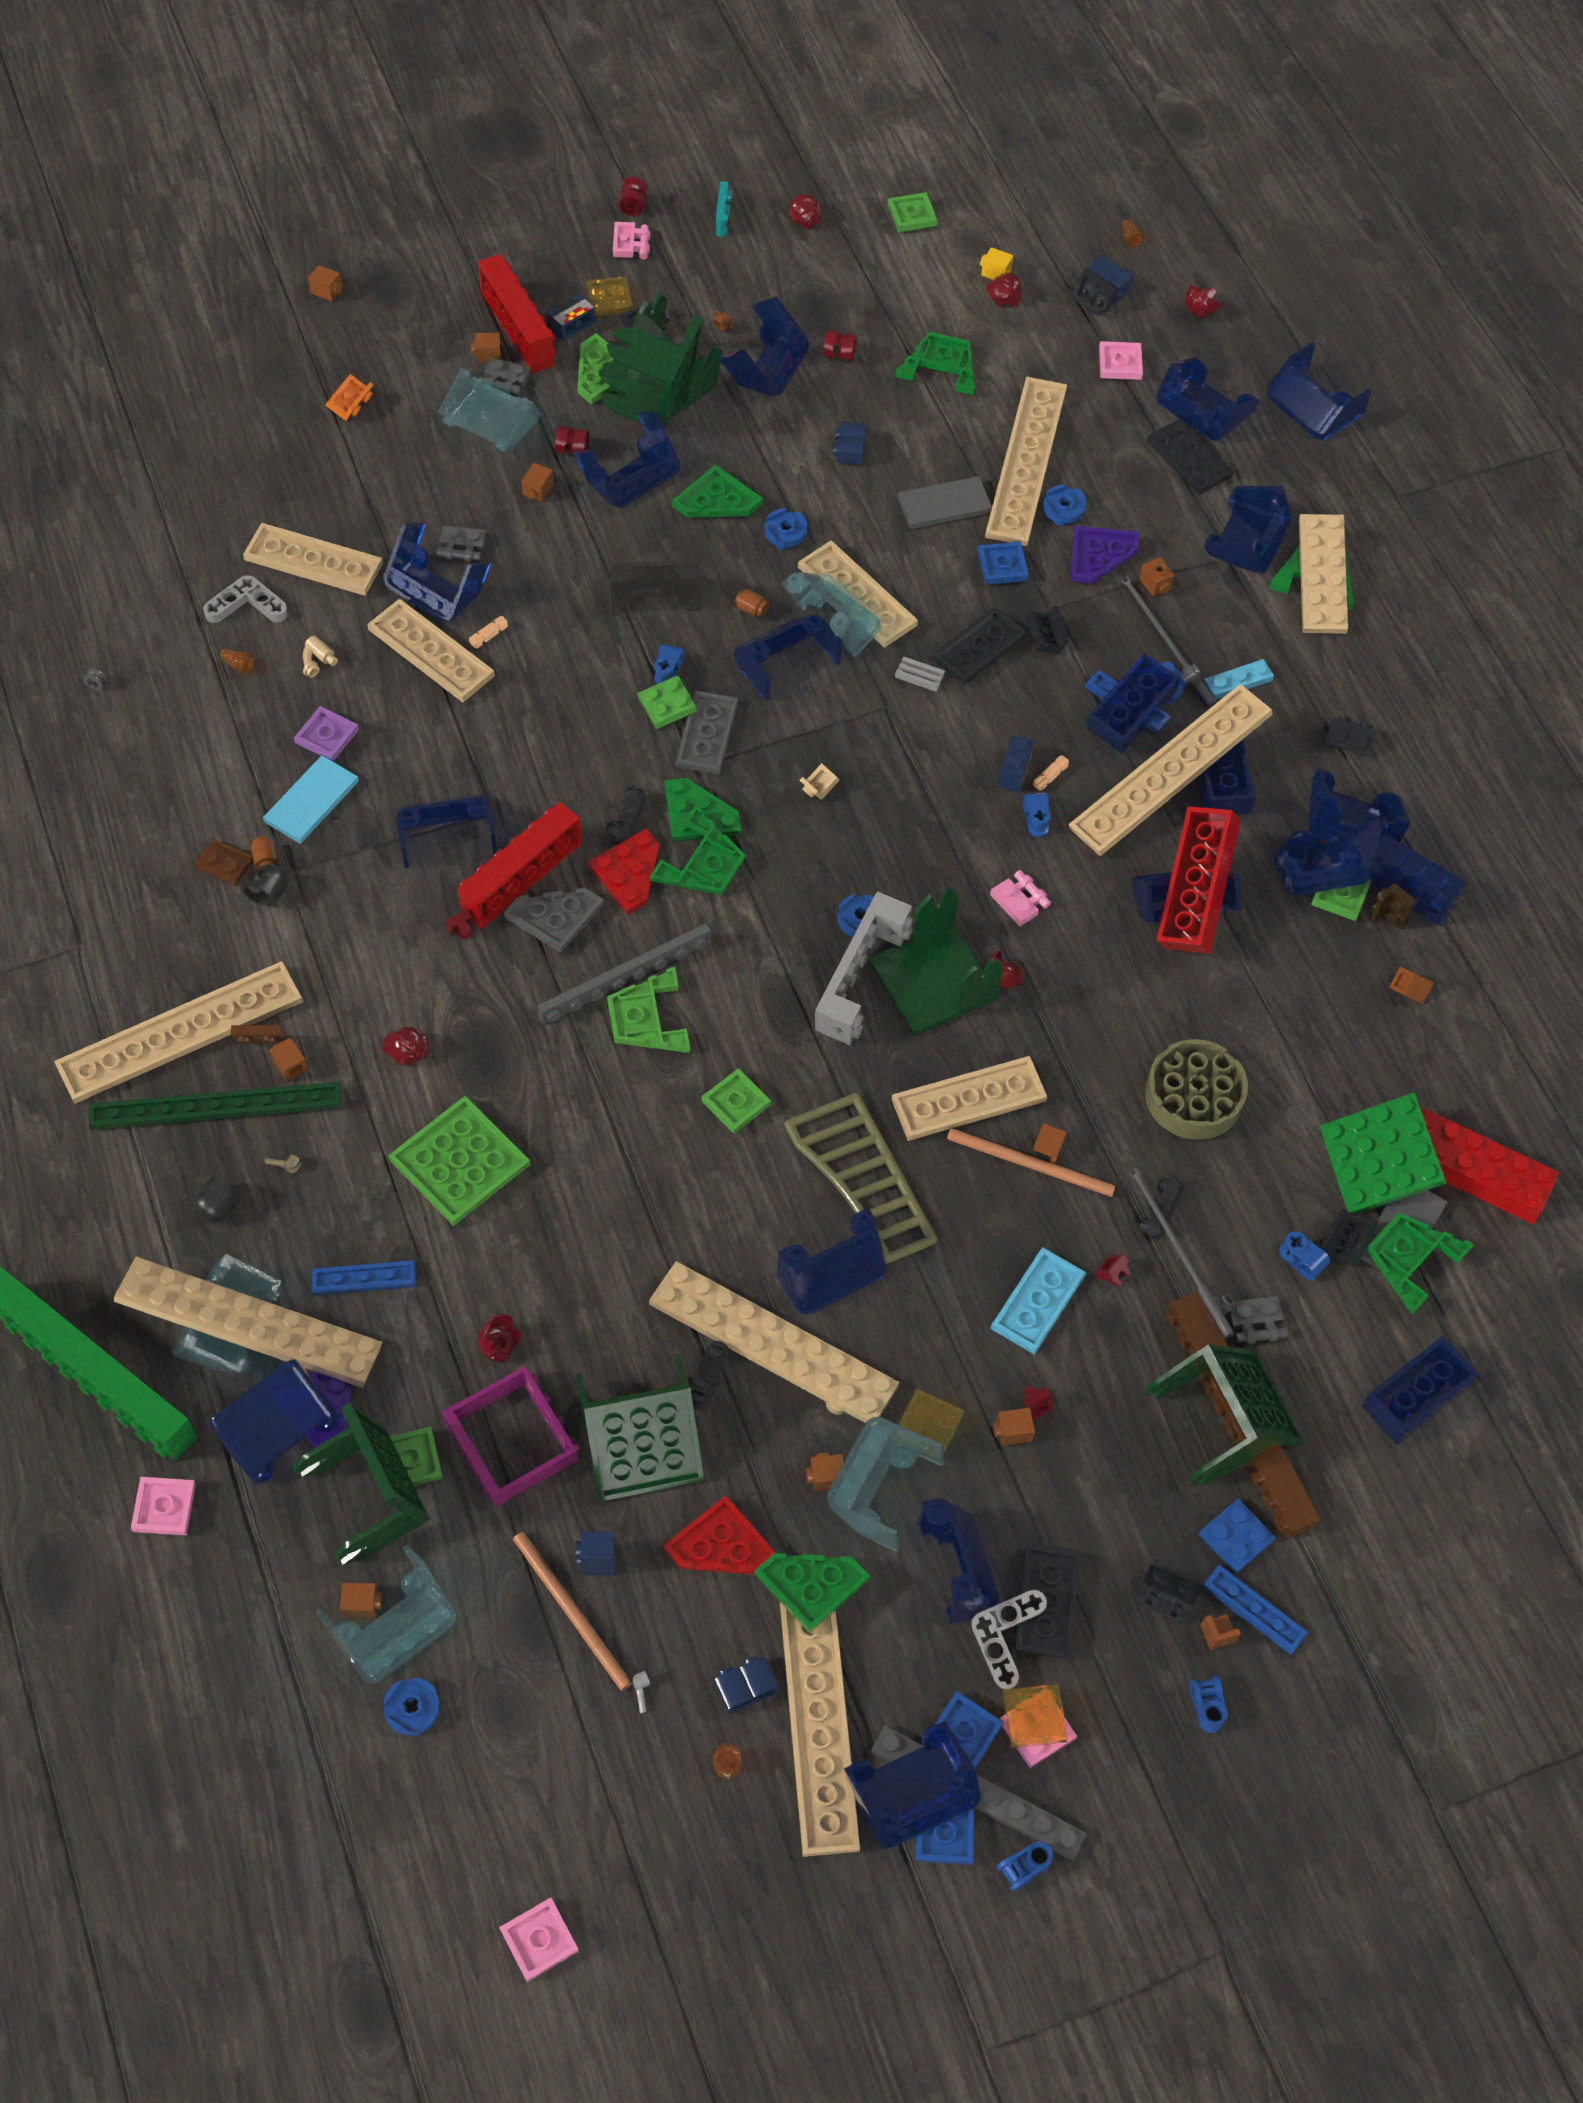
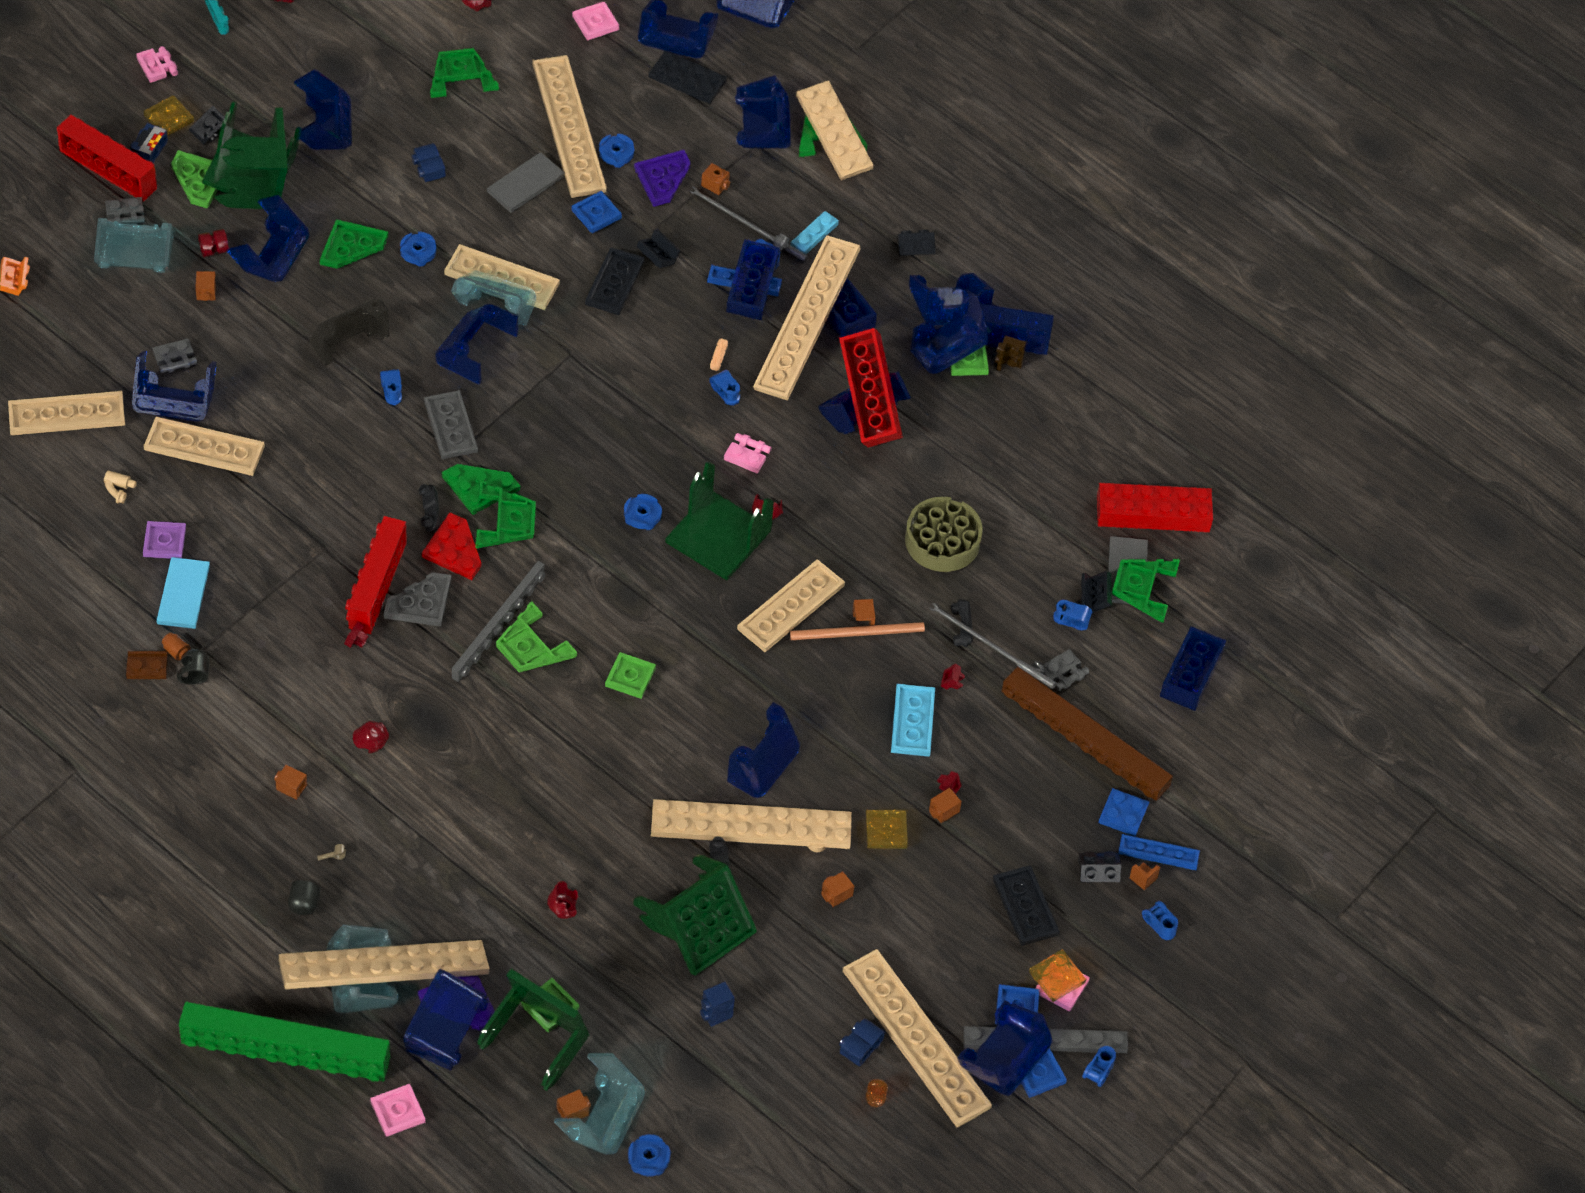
camera: 30 degrees left, 5 degrees down
tan plate [54,961,303,1104] -> none
dark green plate [89,1082,342,1130] -> none
light grey beam [203,575,288,623] -> none
clear orange cone [220,648,254,674] -> none
reddish brown plate [231,1025,286,1045] -> none
blue tile [312,1260,417,1296] -> none
bright green plate [388,1096,531,1226] -> none
clear blue windscreen [396,794,497,869] -> none
magenta window [441,1366,580,1508] -> none
light nougat axle [469,616,508,649] -> none
dark orange brick [471,333,501,363] -> none
nougat piece [513,1532,632,1692] -> none
dark red wheel [619,177,648,216] -> none
light grey hand [632,1671,650,1713] -> none
bright green plate [637,675,697,729] -> none
red plate [663,1496,776,1575] -> none
dark orange plate [713,310,733,332] -> none
dark orange brick [735,588,770,618] -> none
green plate [754,1553,870,1633] -> none
olive bar [784,1093,938,1264] -> none
tan bracket [800,763,839,800] -> none
light grey plate [815,891,914,1045] -> none
dark red wheel [823,329,857,362] -> none
clear light blue windscreen [827,1417,945,1552] -> none
light grey tile [895,656,945,692] -> none
clear blue windscreen [918,1498,999,1624] -> none
light grey beam [972,1590,1047,1690] -> none
dark blue brick [998,735,1034,792] -> none
dark green piece [1145,1344,1304,1485] -> none
green plate [1320,1092,1447,1216] -> none
dark orange panel [1389,966,1434,1003] -> none

